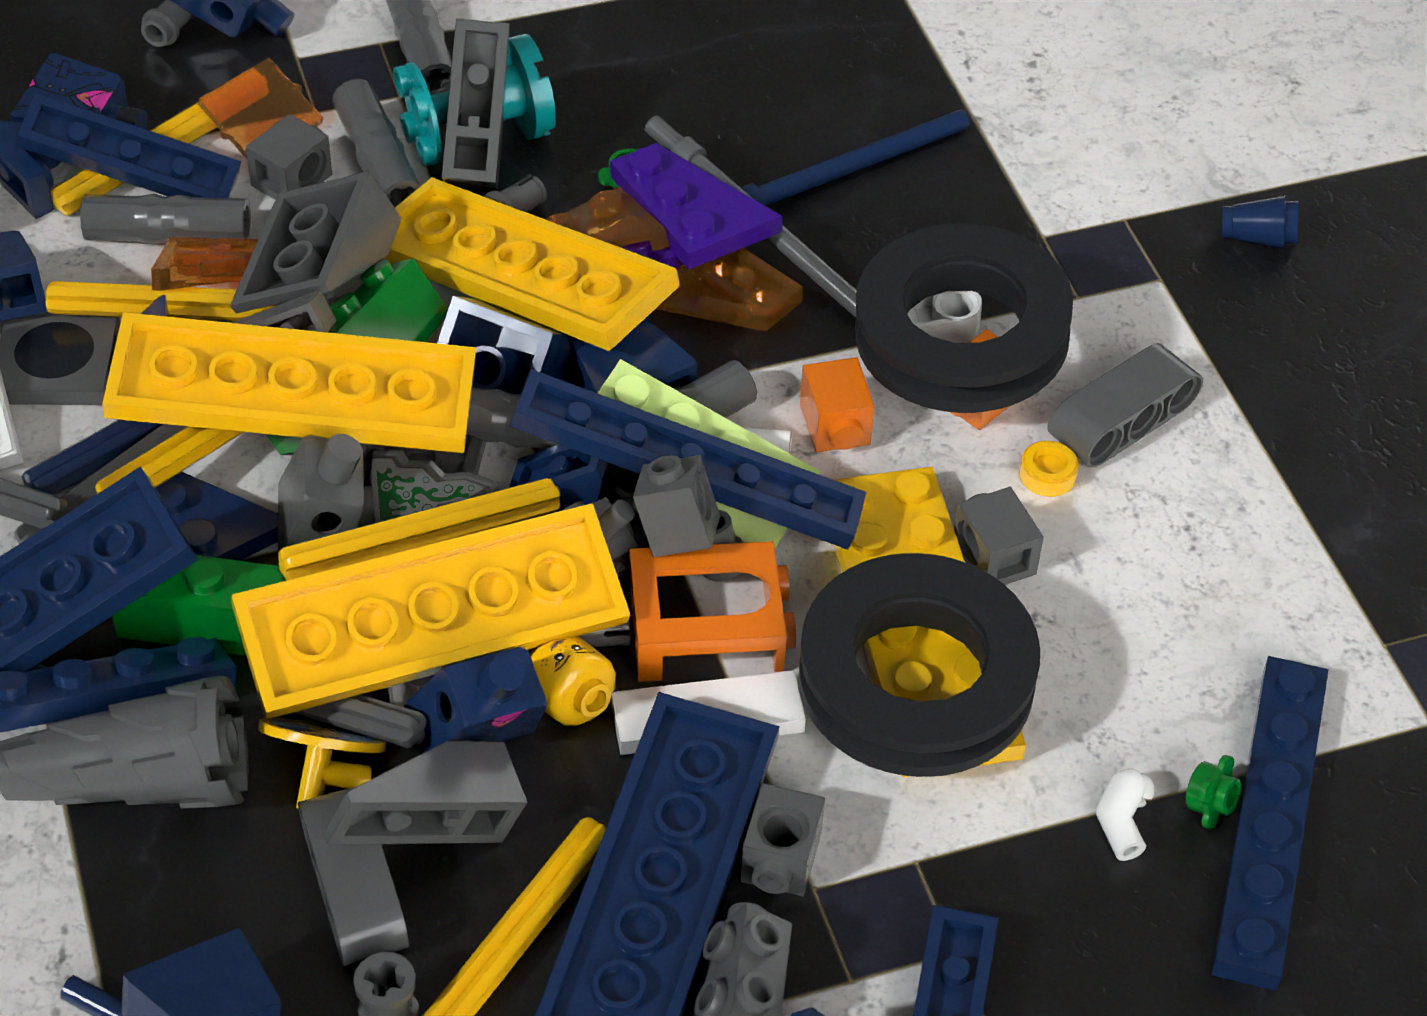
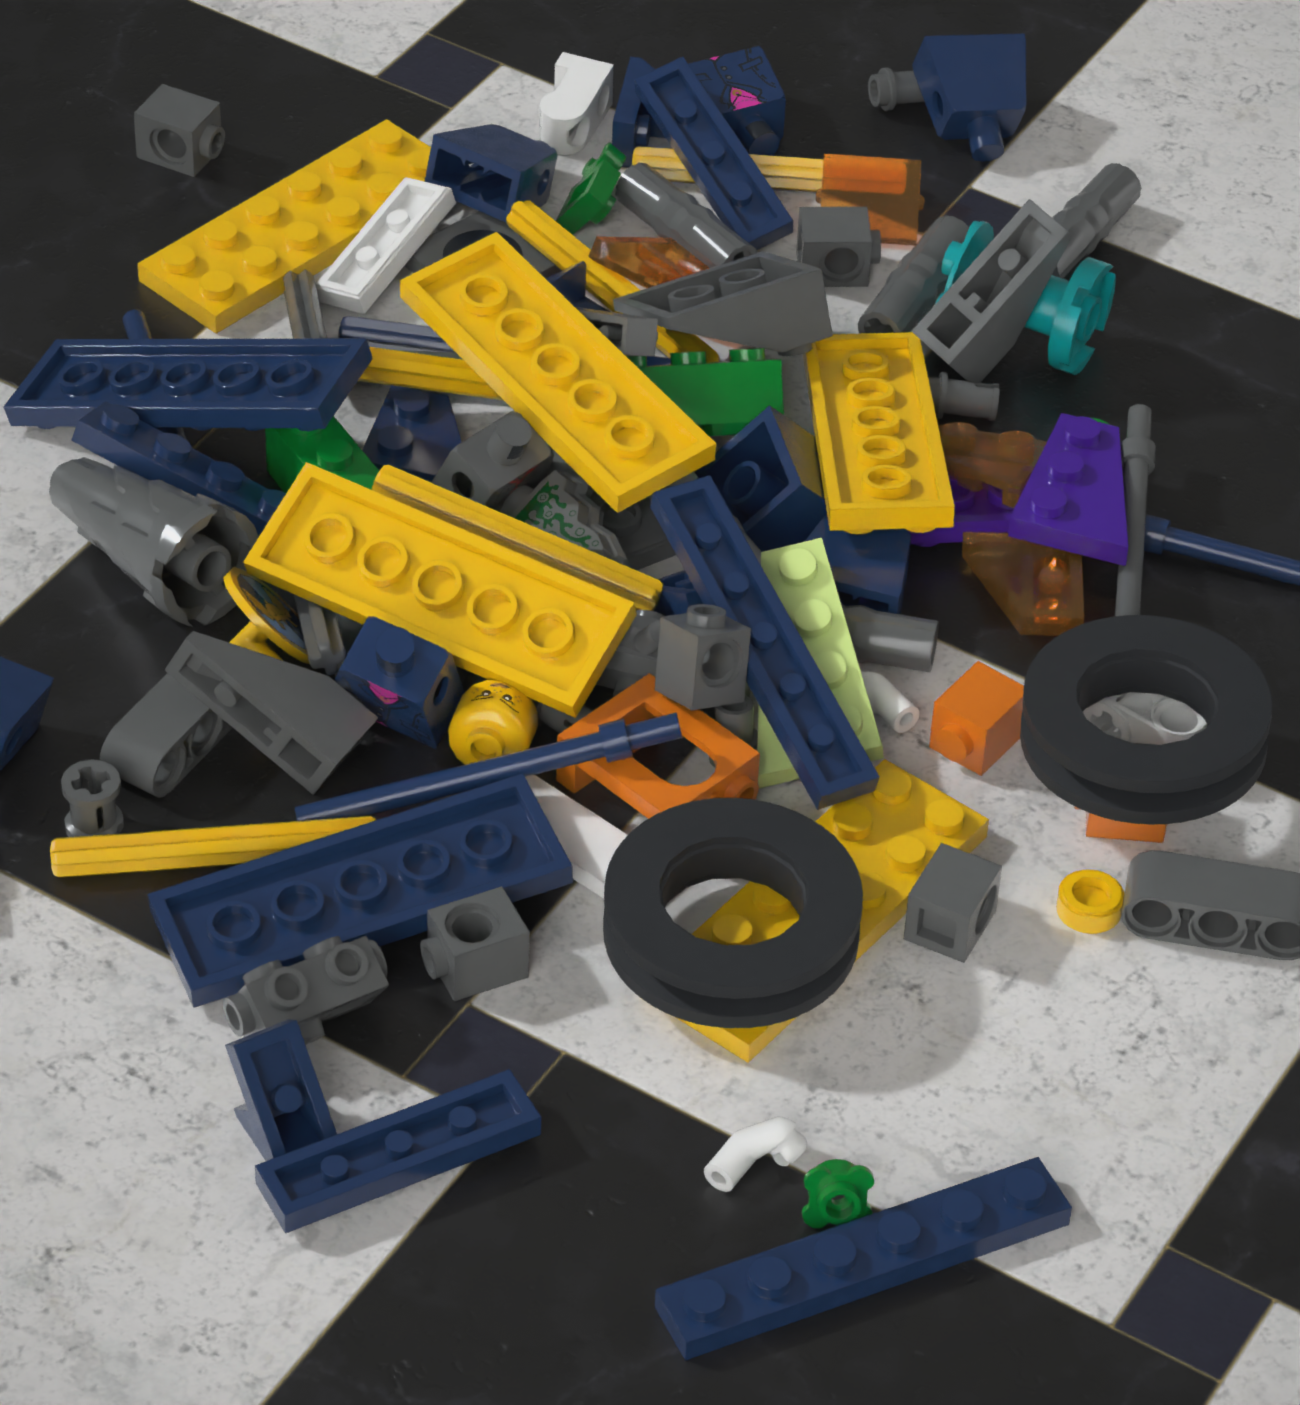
camera: 50 degrees right, 5 degrees down
none -> dark blue bar [295,712,683,821]
none -> green plate [556,142,626,235]

